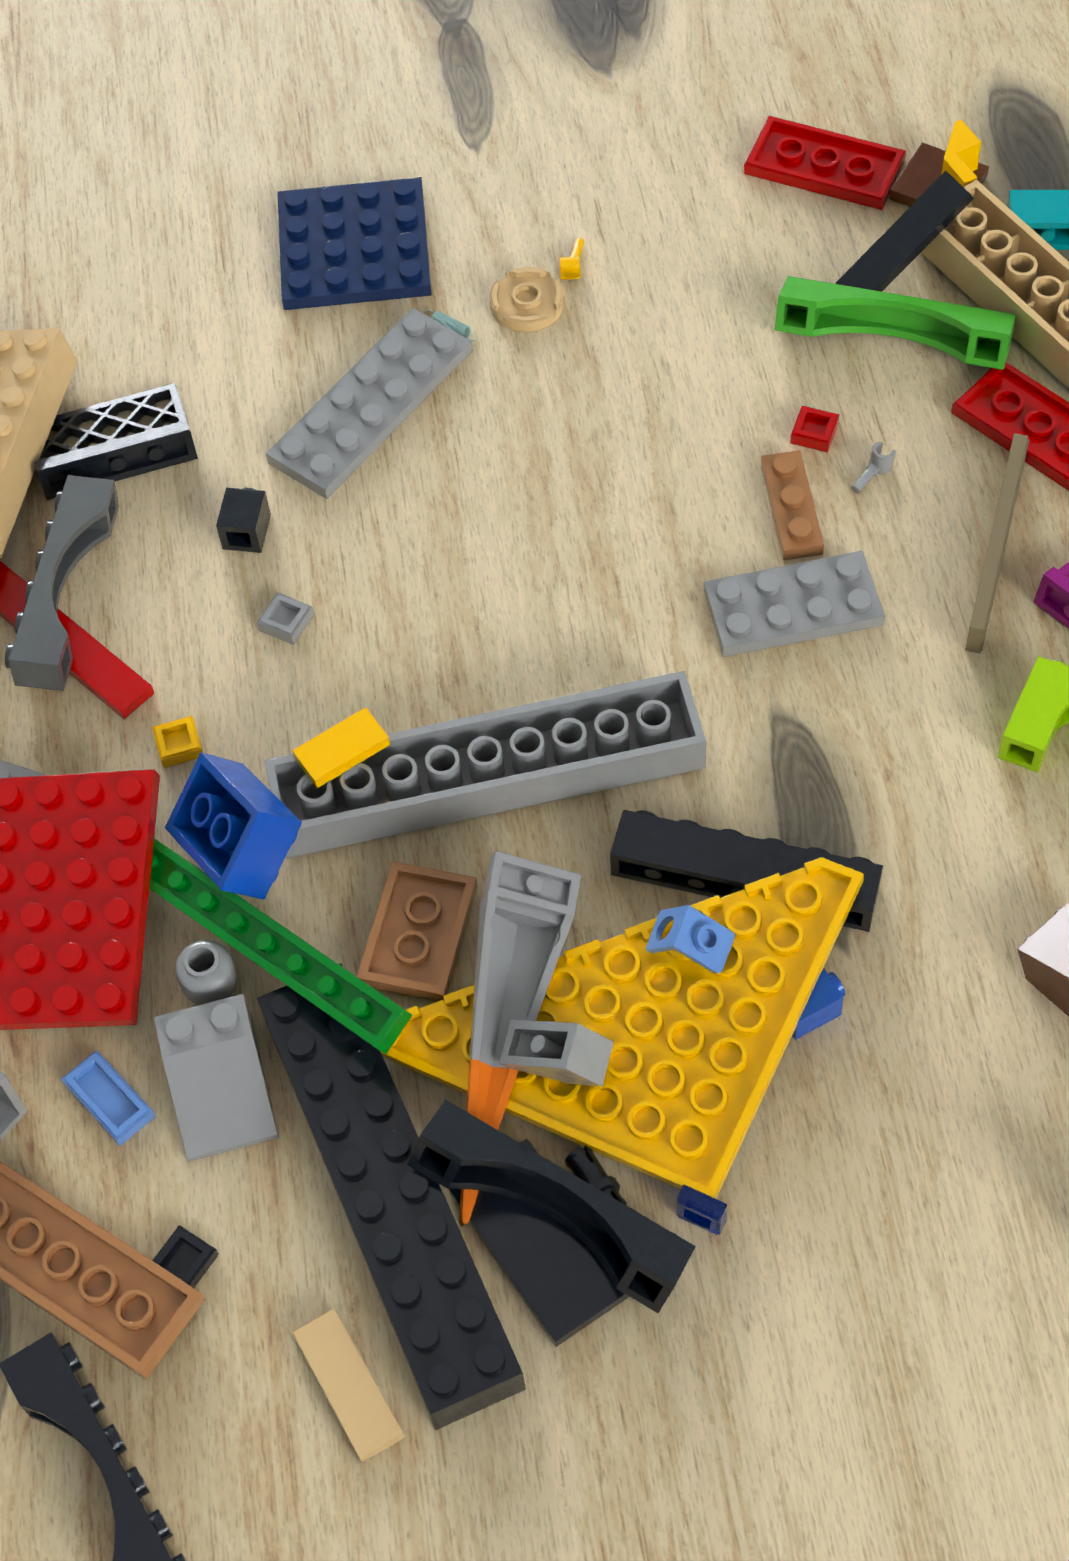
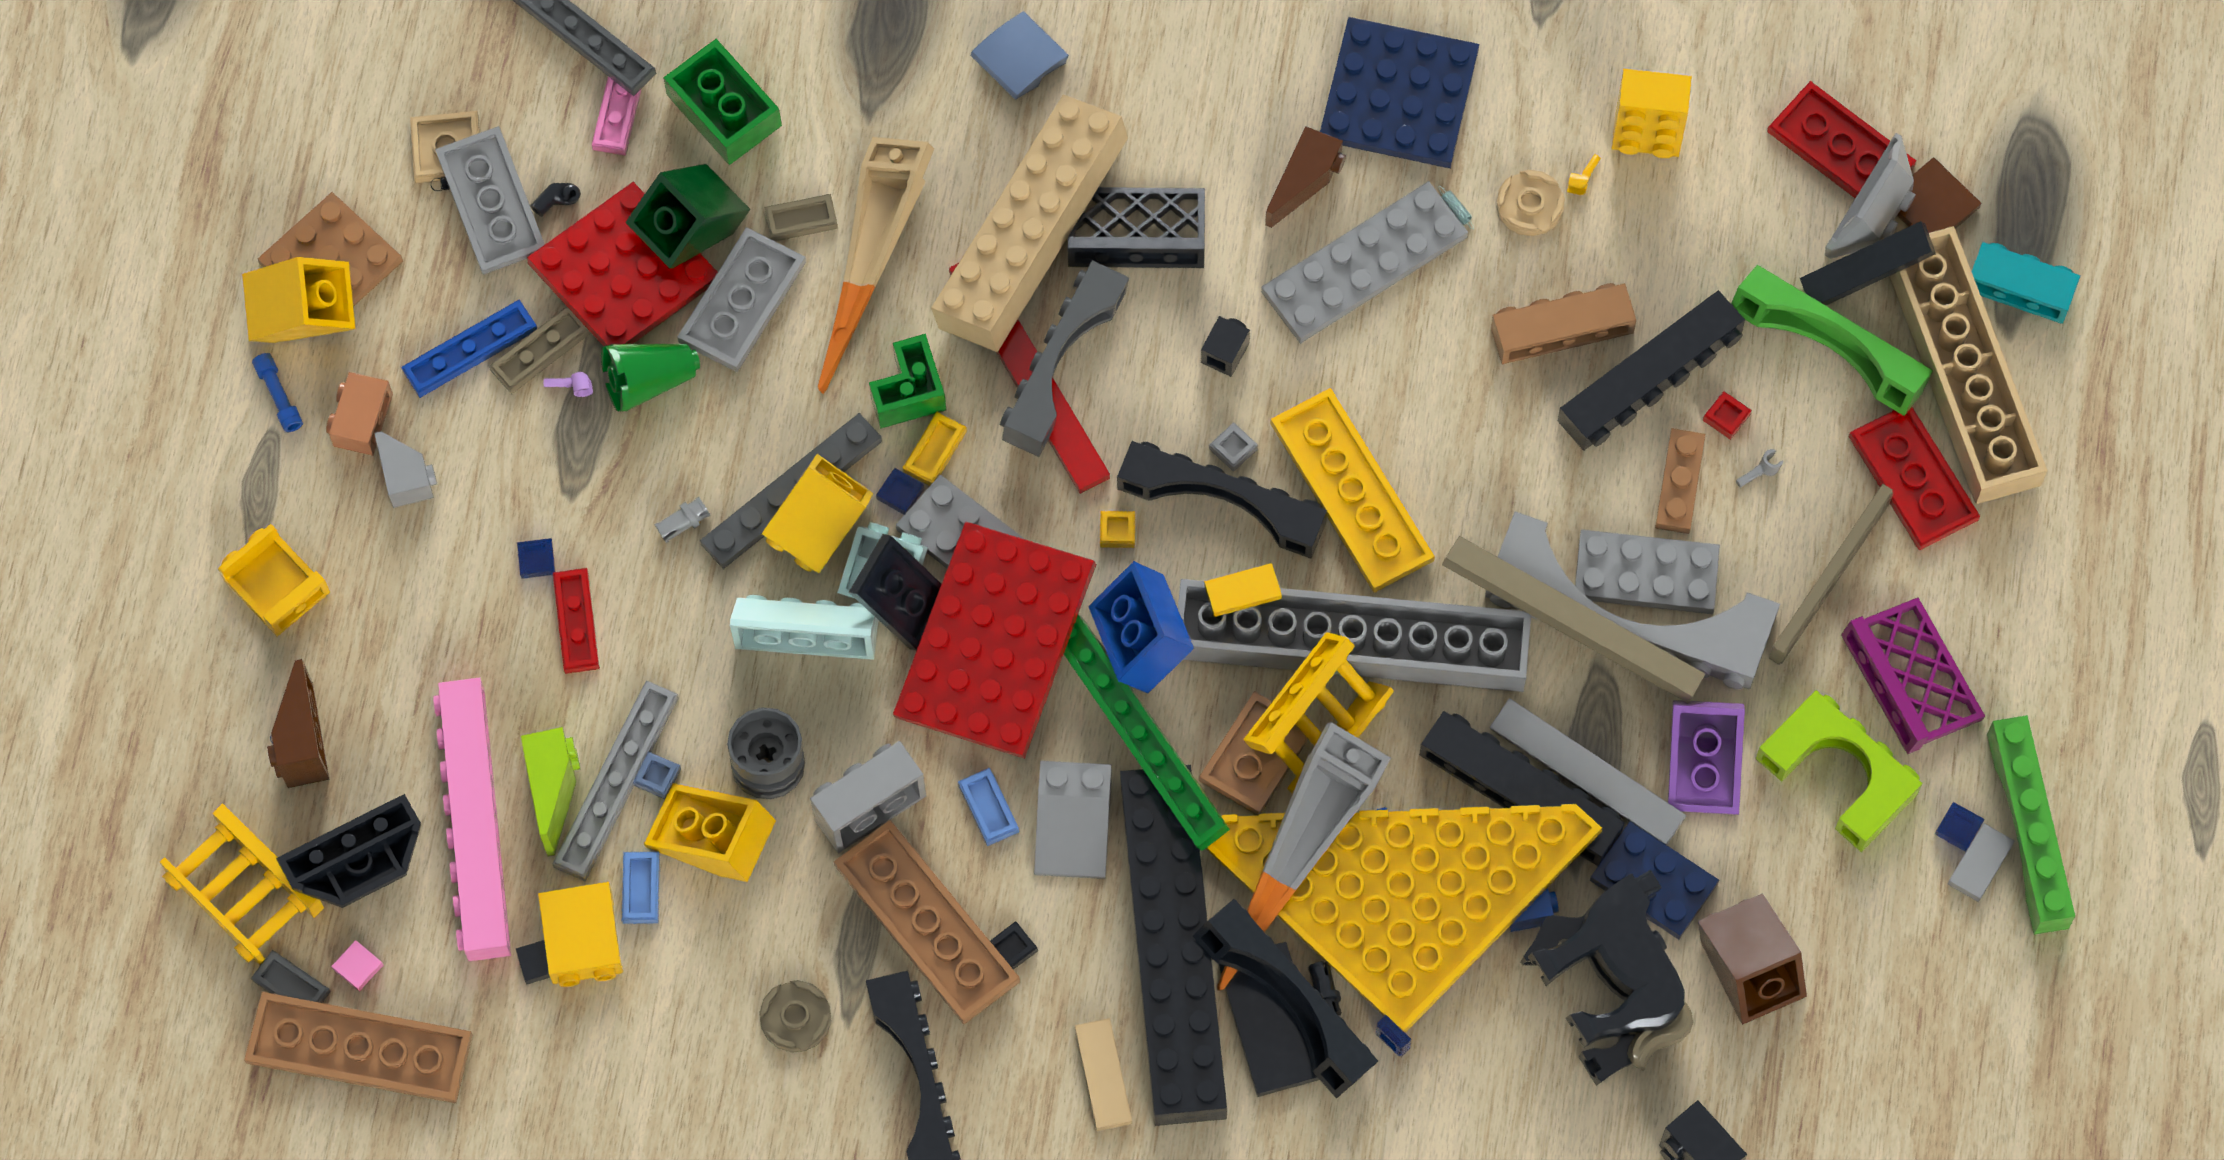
camera: 15 degrees right, 10 degrees up
light grey head [175,940,238,1005] -> none
light grey slope [499,1020,614,1087] -> none
medium blue bracket [646,905,735,974] -> none
yellow slope [941,119,982,187] -> none
none -> black arch [1117,441,1327,559]
none -> yellow fence [1243,632,1394,793]
none -> reddish brown slope [1265,126,1346,228]
none -> yellow plate [1270,388,1435,593]
none -> dark tan tile [1442,536,1705,704]
none -> light grey arch [1485,512,1780,690]
none -> light grey tile [1490,698,1686,845]
none -> medium nougat brick [1491,283,1636,365]
none -> black piece [1520,870,1693,1086]
none -> black brick [1557,290,1745,451]
none -> dark blue plate [1590,821,1719,940]
none -> yellow brick [1612,68,1692,158]
none -> medium lavender slope [1668,700,1745,815]
none -> light grey wedge [1825,133,1916,259]

